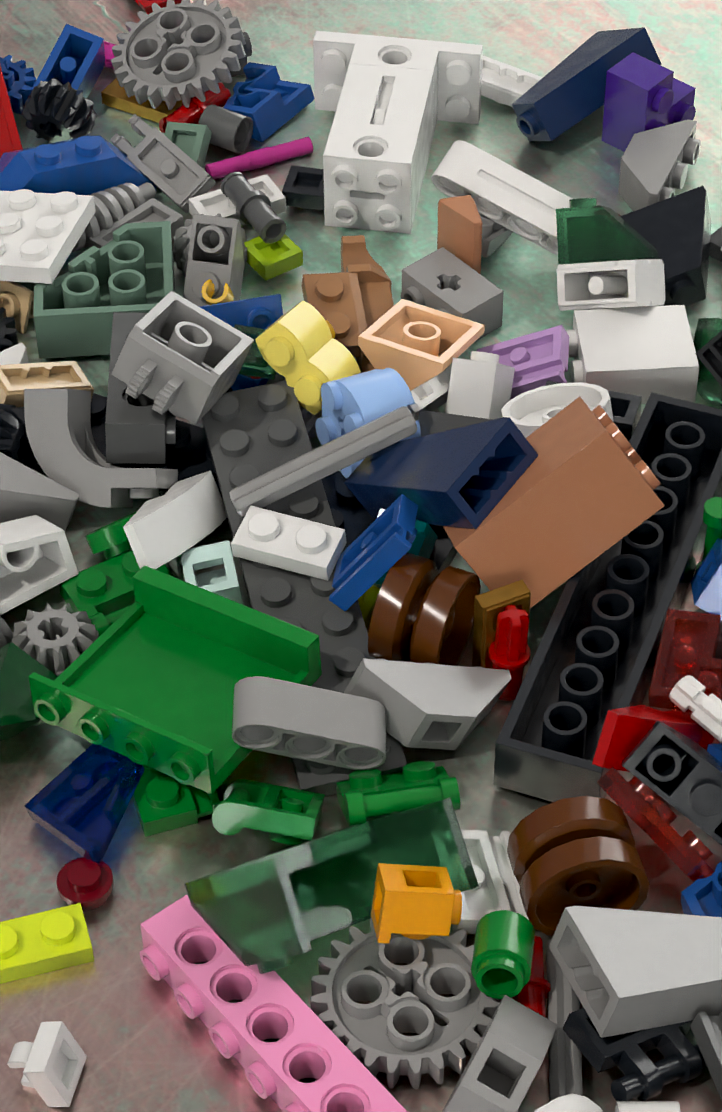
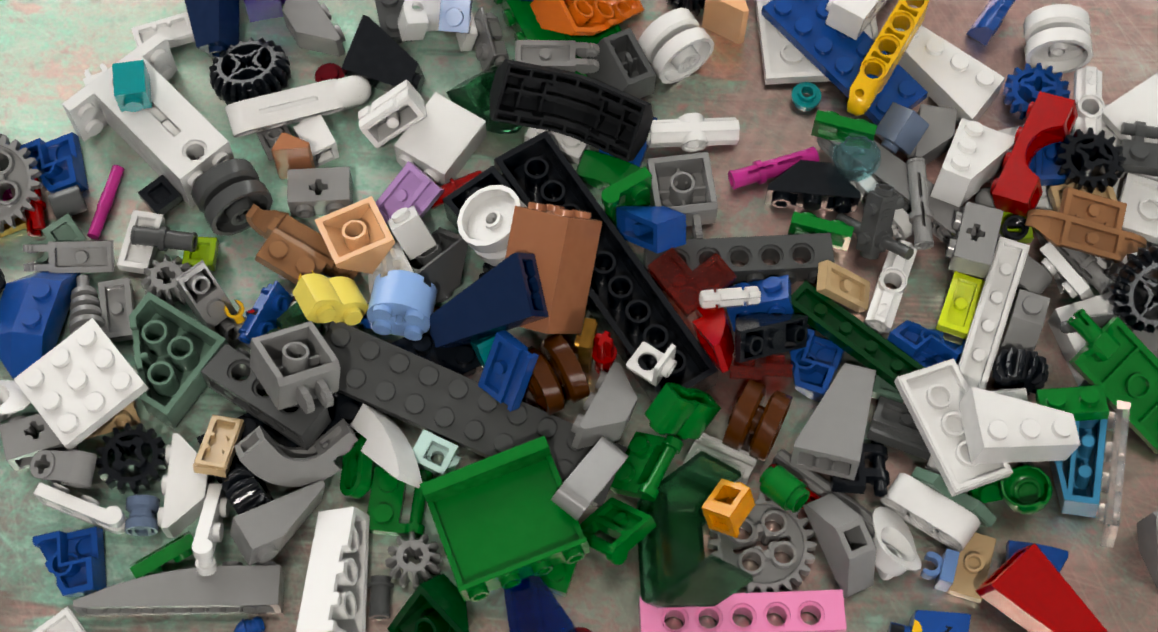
camera: 55 degrees left, 20 degrees up
light grey axle [229,406,417,517] -> none
white plate [231,505,347,581] -> none
clear green slope [556,198,658,265] -> none
none -> teal brick [112,60,152,112]
none -> dark grey wheel [191,159,273,236]
none -> black gear [209,37,291,105]
none -> white brick [293,114,339,168]
none -> white bracket [626,342,677,387]
none -> green brick [644,382,721,440]

